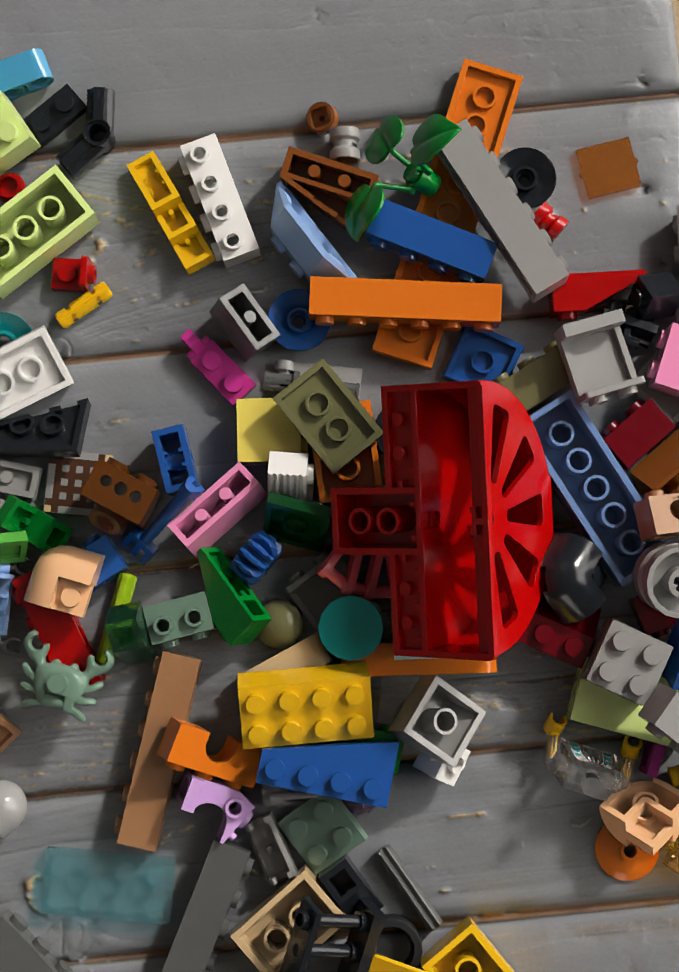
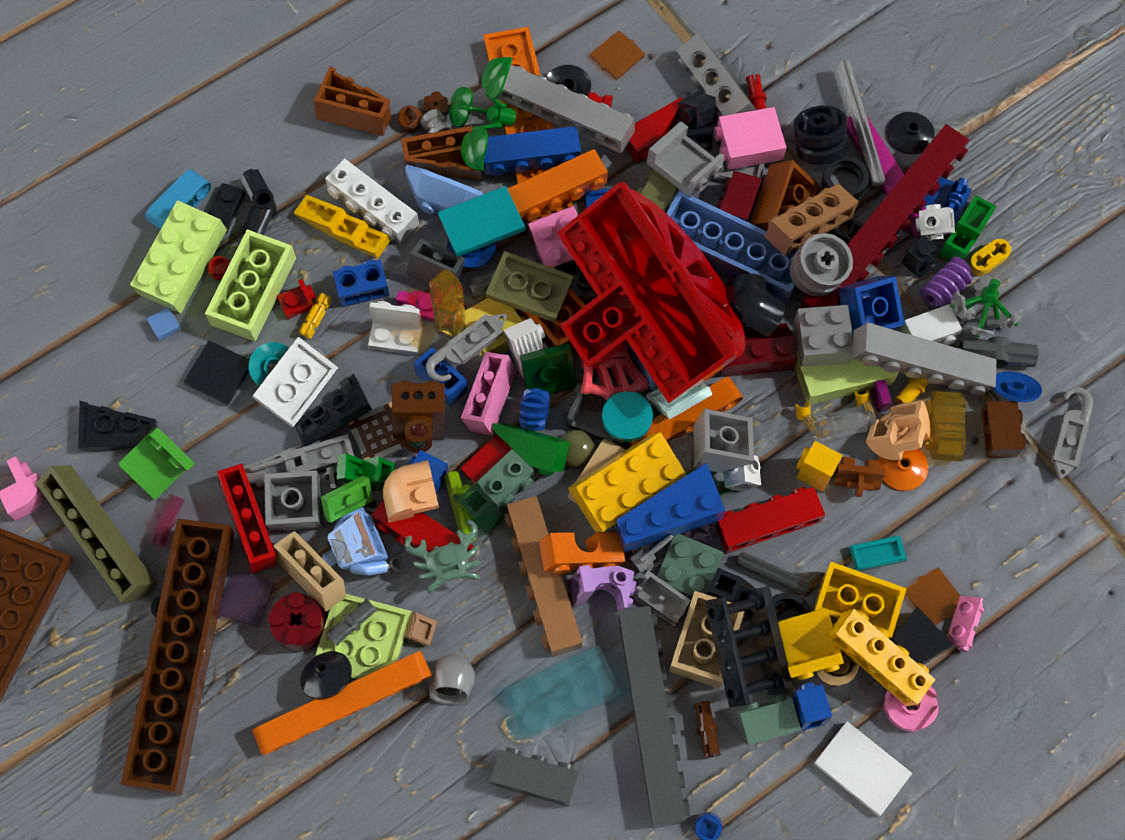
camera: 30 degrees left, 15 degrees down
blue hinge [122,476,205,565] -> none
none -> dark orange wedge [314,66,391,136]
none -> blue brick [333,260,390,307]
none -> white bracket [368,301,423,356]
none -> reddish brown plant [422,91,448,114]
none -> light grey plate [426,314,507,382]
none -> clear yellow brick [429,269,466,337]
none -> teal tile [438,186,525,257]
none -> red tile [460,434,513,484]
none -> bright pink brick [526,206,578,267]
none -> red brick [715,487,825,554]
none -> yellow brick [796,441,843,492]
none -> dark orange hips [834,456,885,497]
none -> teal tile [849,535,907,572]

